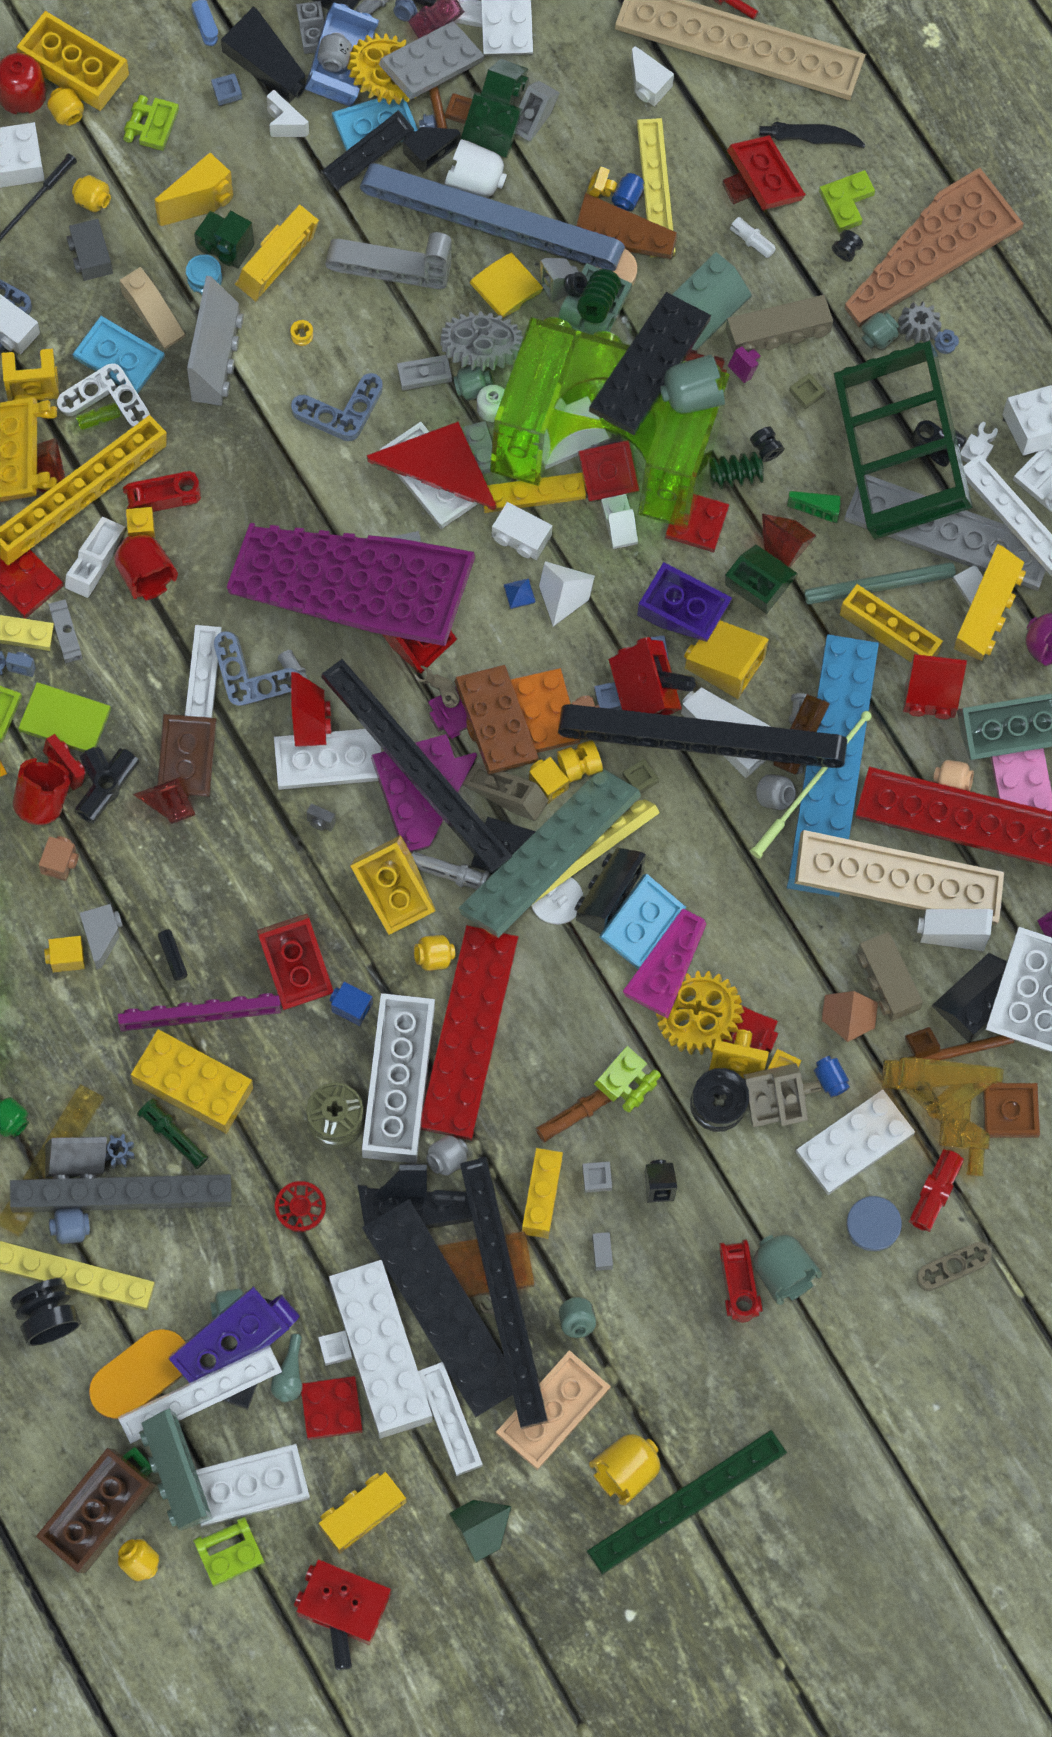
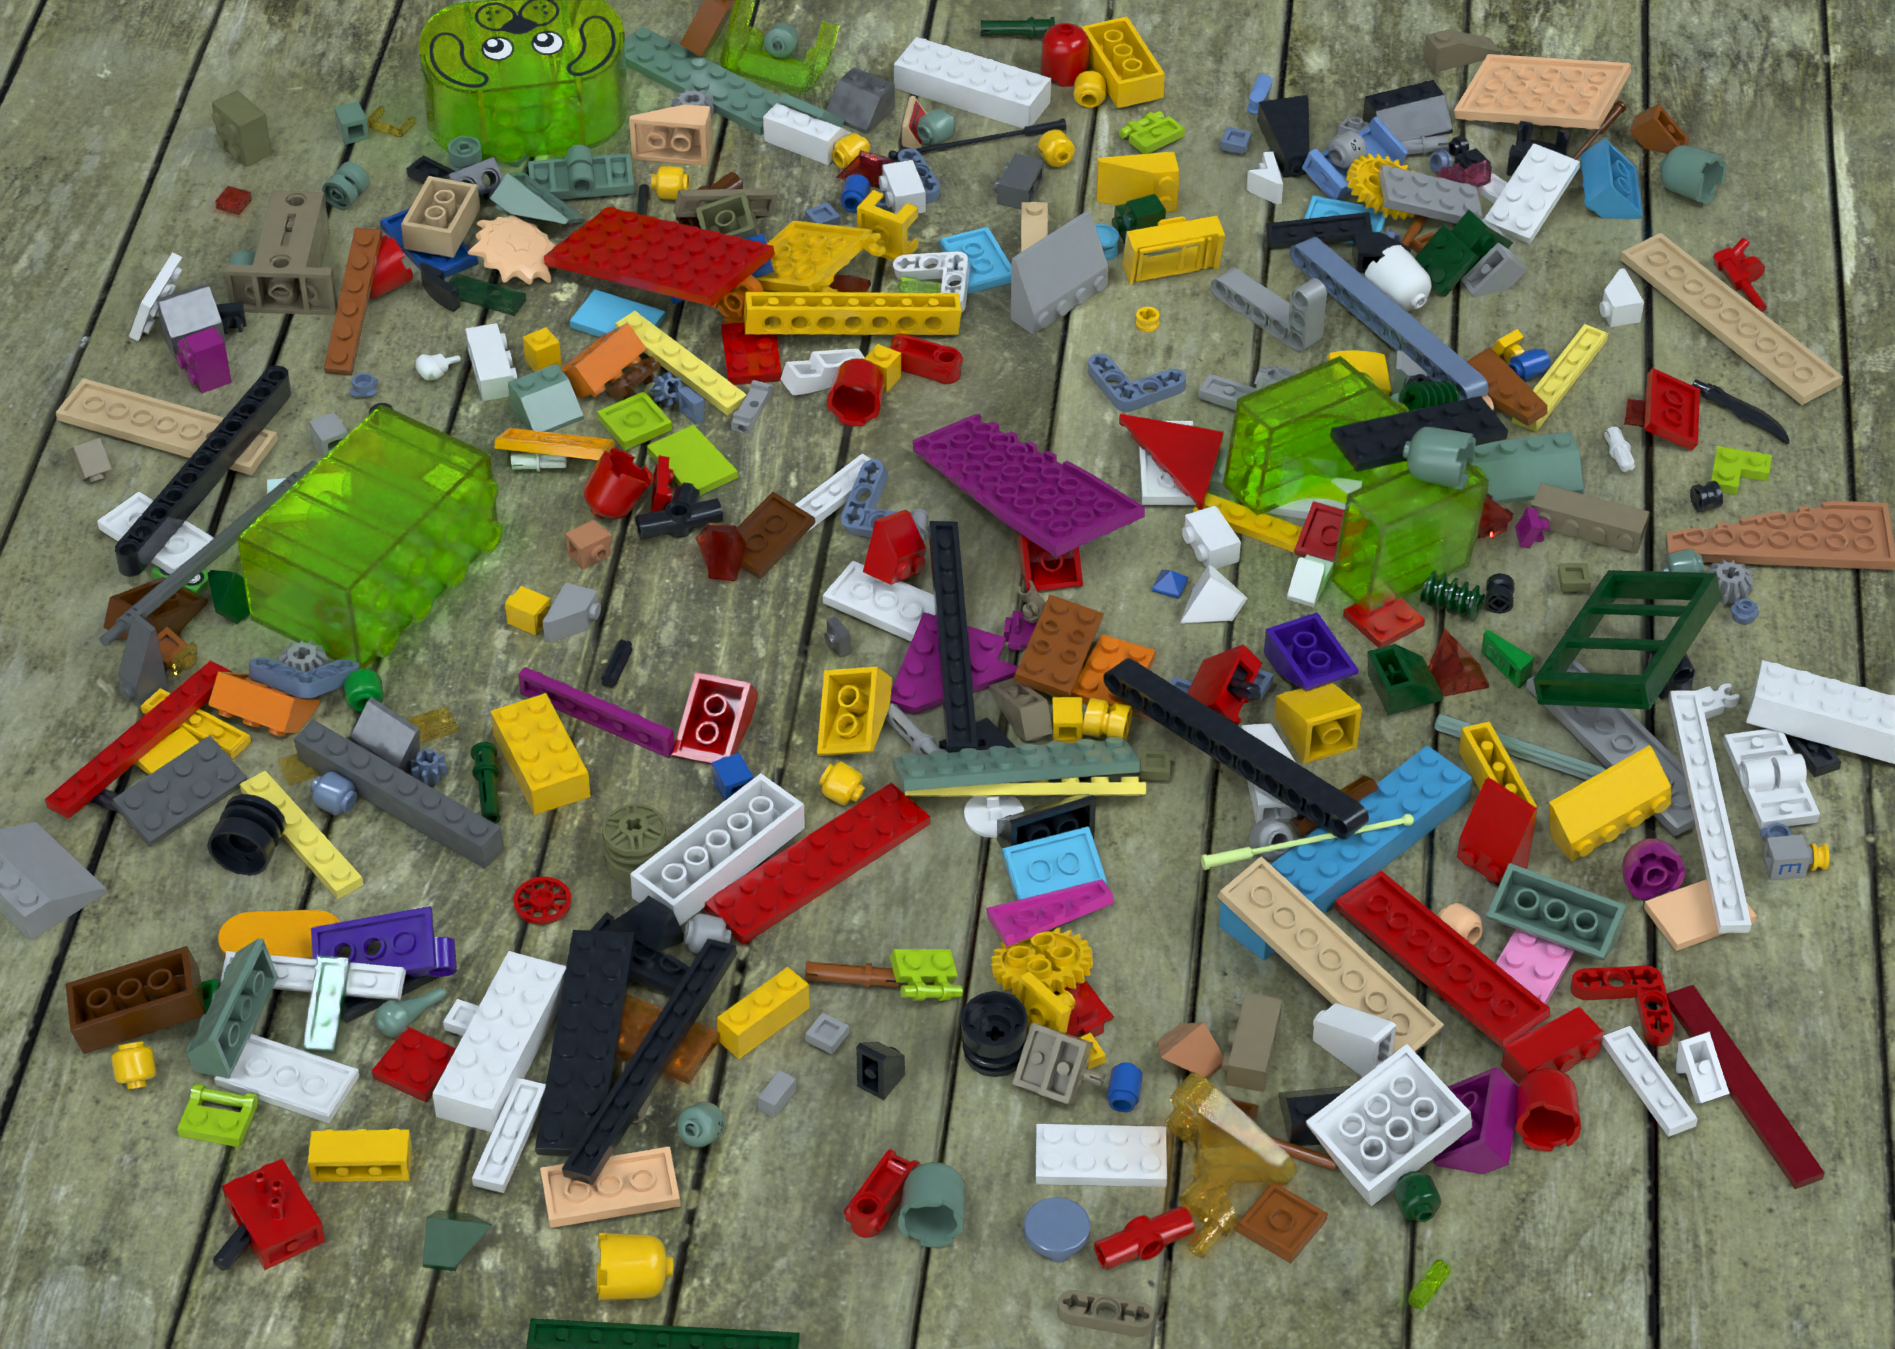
camera: 40 degrees right, 25 degrees down
none -> tile [302,956,351,1053]

